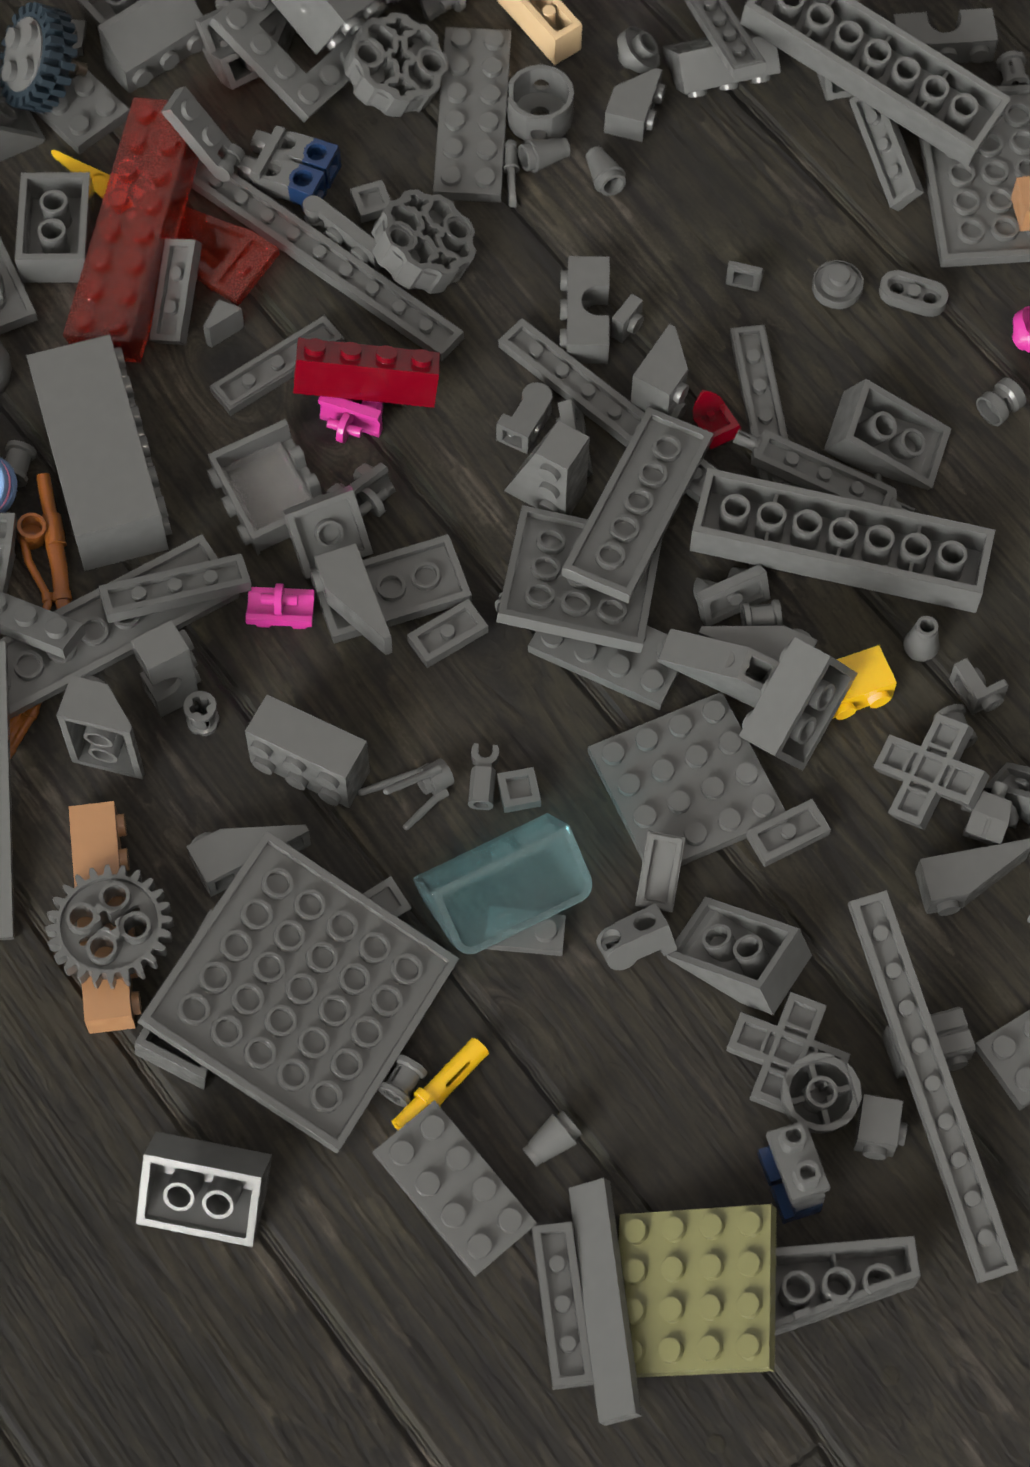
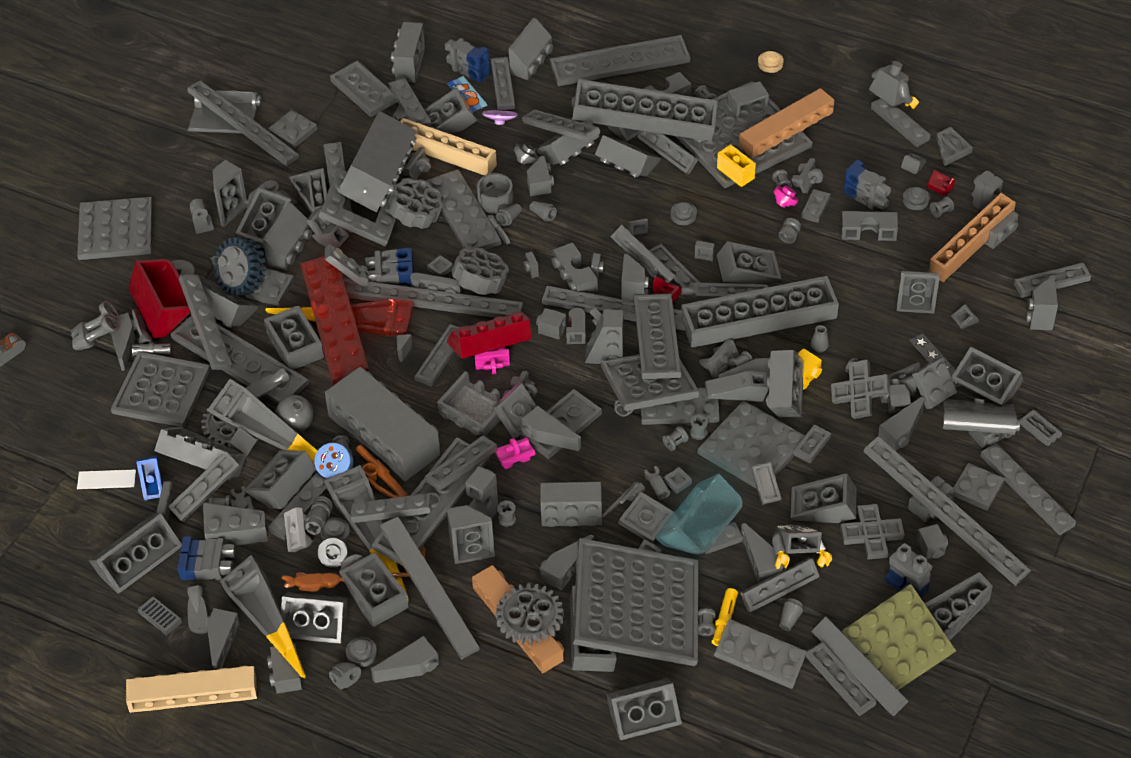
camera: 25 degrees left, 15 degrees down
dark grey plate [149,239,202,345] -> none
dark grey plate [407,599,488,668] -> none
dark grey leg [596,903,677,970] -> none
dark grey cylinder [780,1053,862,1134] -> none
dark grey plate [879,270,948,317] -> none
dark grey bracket [949,658,1009,715] -> none
none -> dark grey plate [523,252,539,278]
none -> dark grey brick [536,308,566,340]
none -> slope [595,135,661,178]
none -> dark grey plate [610,225,675,283]
none -> dark grey plate [618,492,674,544]
none -> dark grey bush [662,426,688,451]
none -> dark grey bush [690,414,708,440]
none -> dark grey plate [695,241,715,261]
none -> yellow brick [717,145,756,187]
none -> dark grey plate [740,558,820,612]
none -> dark grey slope [741,523,785,583]
none -> dark grey torso [772,525,832,569]

